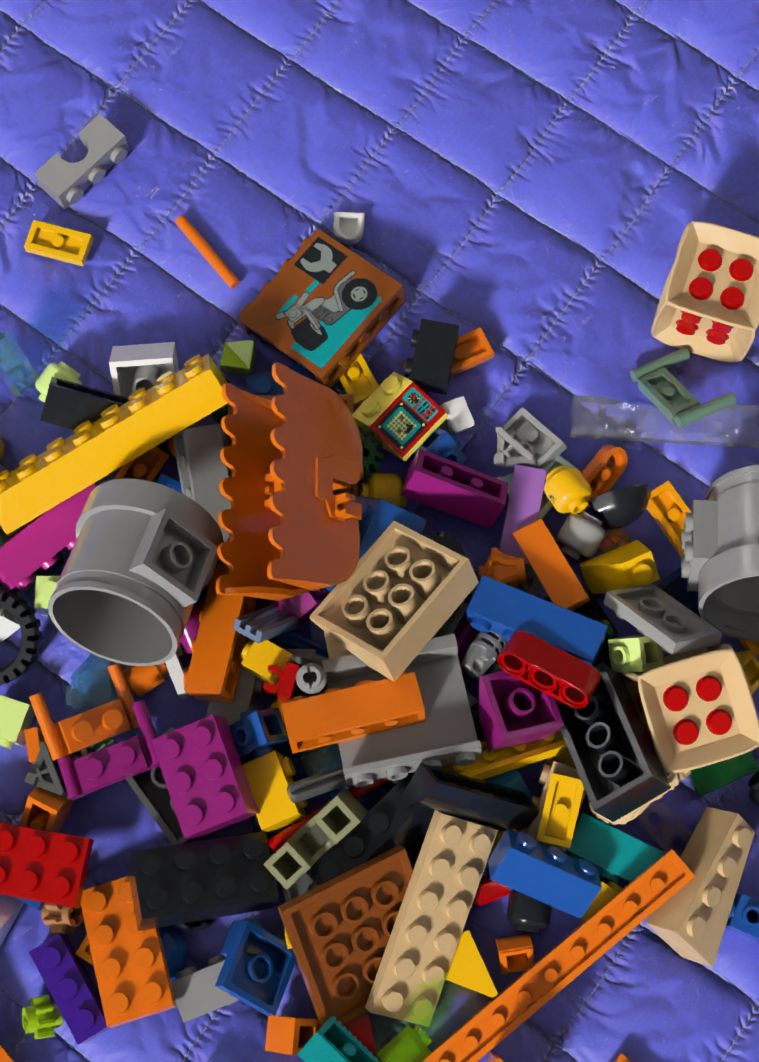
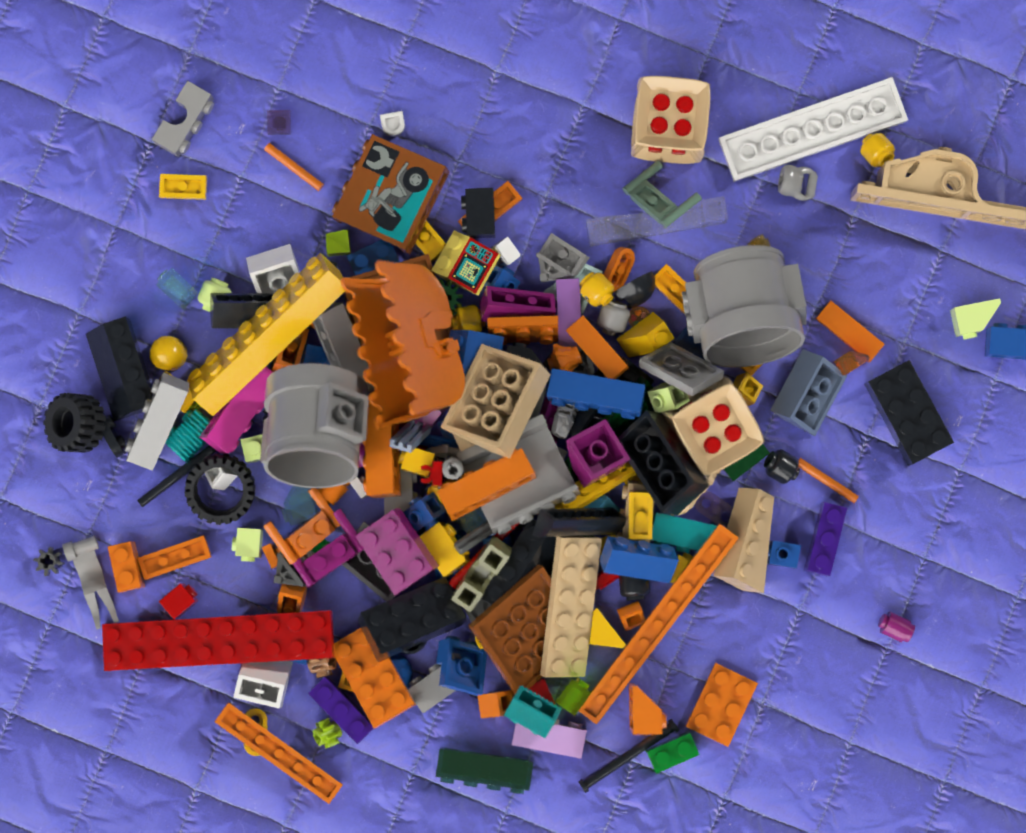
camera: 15 degrees left, 10 degrees up
red beam [497,631,601,709] -> none
none -> clear purple plate [267,110,291,135]
none -> orange plate [487,316,558,346]

